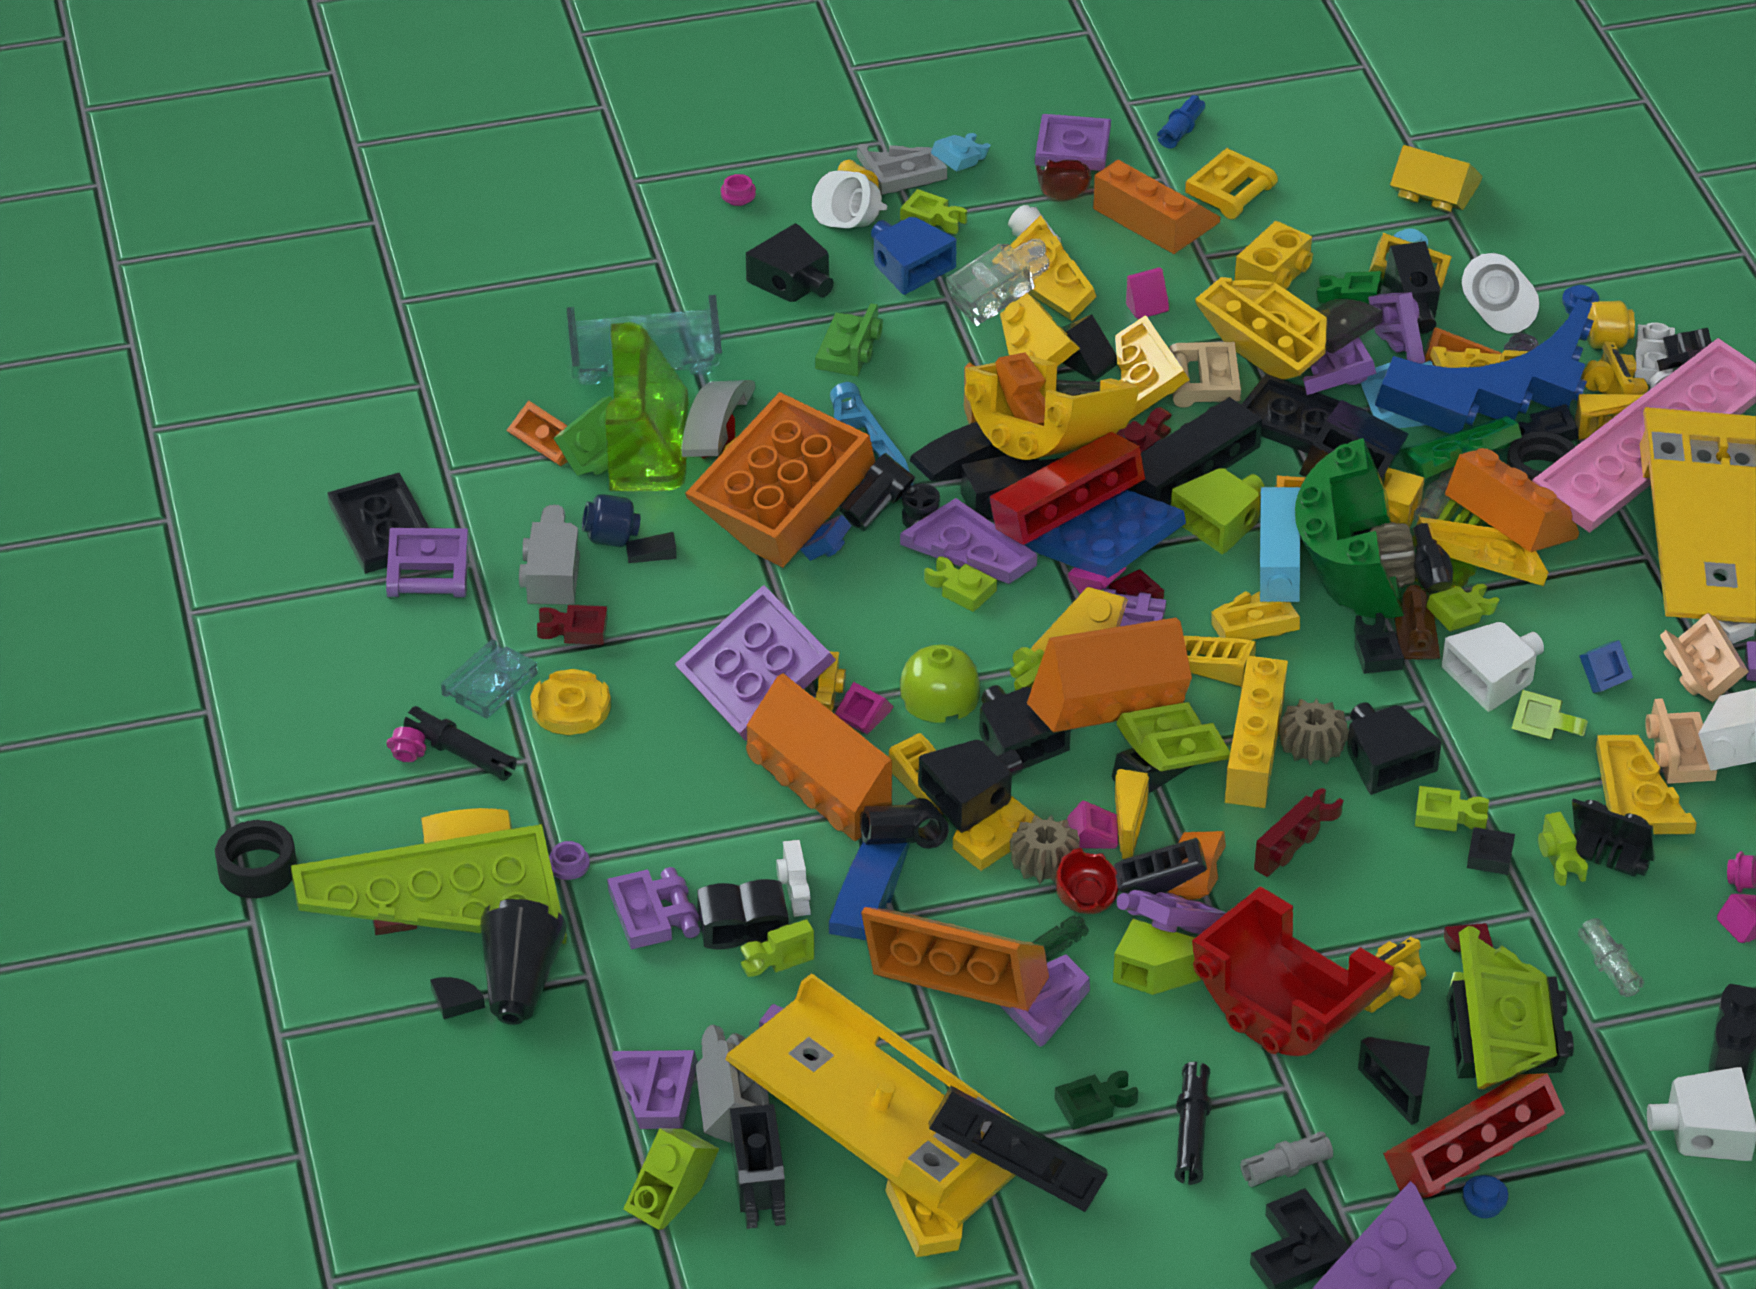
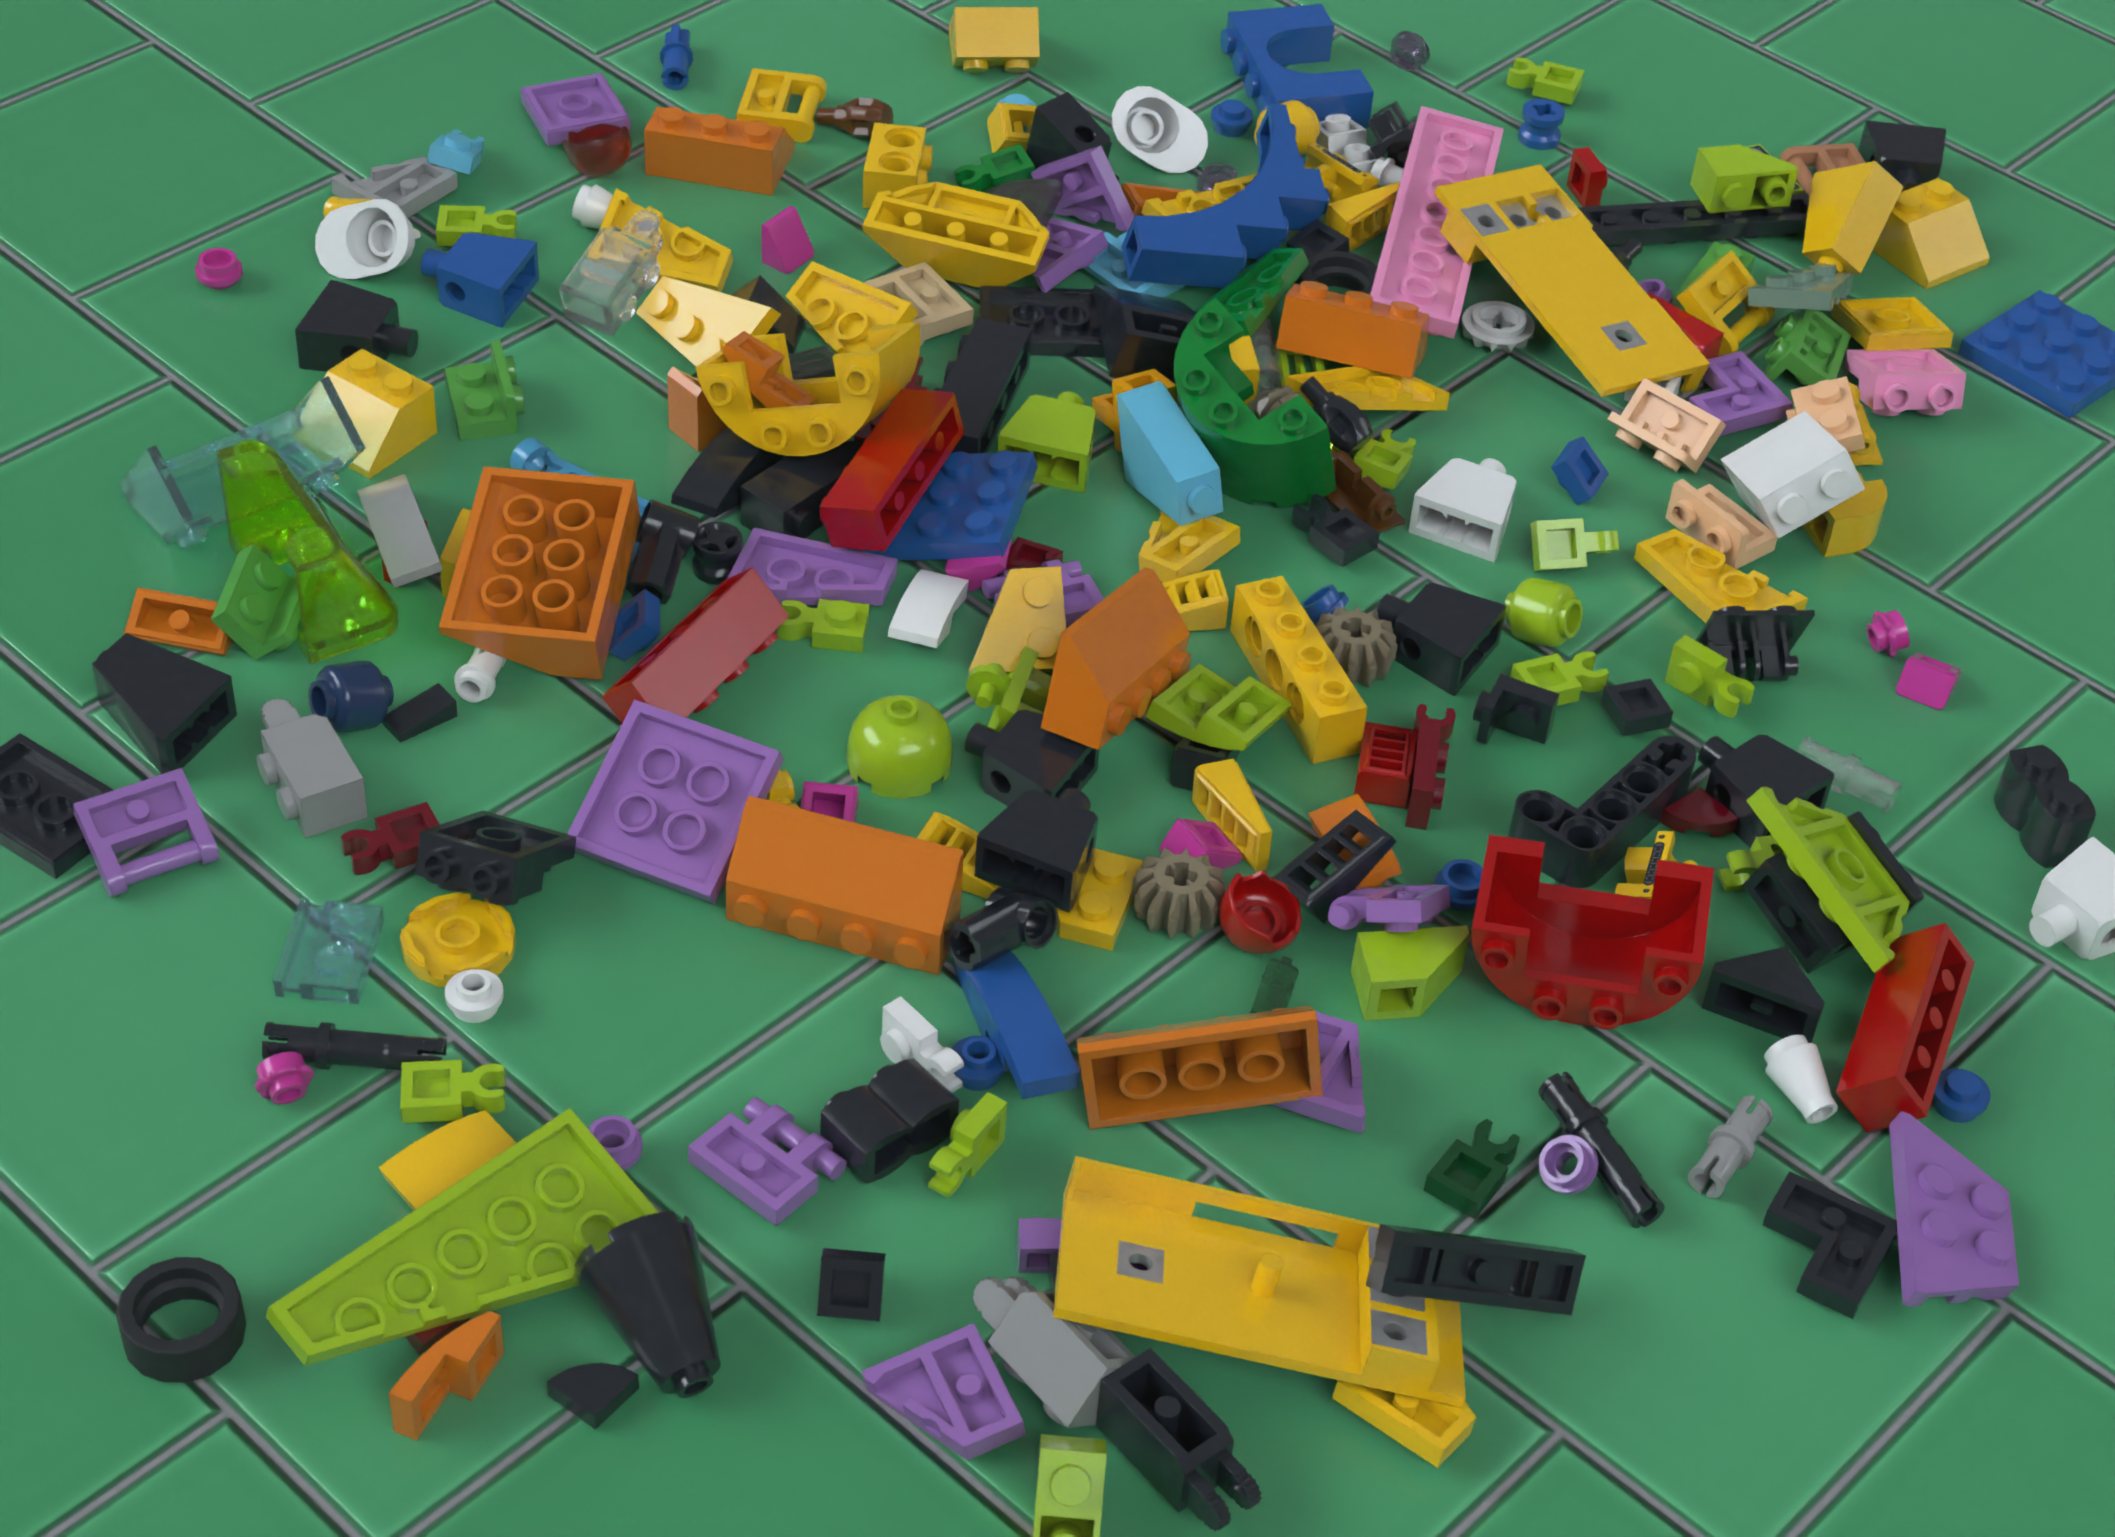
camera: 35 degrees left, 0 degrees up
none -> black slope [92,633,237,774]
none -> yellow slope [297,349,438,479]
none -> orange slope [389,1311,504,1441]
none -> lime plate [400,1060,505,1123]
none -> black plate [416,810,576,905]
none -> white plate [445,969,504,1023]
none -> white pin [454,647,507,703]
none -> brick [601,567,789,723]
none -> reddish brown piece [816,98,894,139]
none -> black tile [817,1248,886,1321]
none -> white slope [888,569,969,648]
none -> blue plate [952,1036,1005,1091]
none -> blue arch [1221,4,1374,128]
none -> blue plate [1301,585,1349,626]
none -> red slope [1354,722,1416,809]
none -> white gear [1461,301,1535,353]
none -> black bracket [1473,674,1560,745]
none -> lime head [1504,578,1583,647]
none -> black beam [1508,736,1696,889]
none -> medium lavender plate [1539,1135,1598,1195]
none -> black torso [1698,734,1835,848]
none -> white cone [1764,1034,1838,1124]

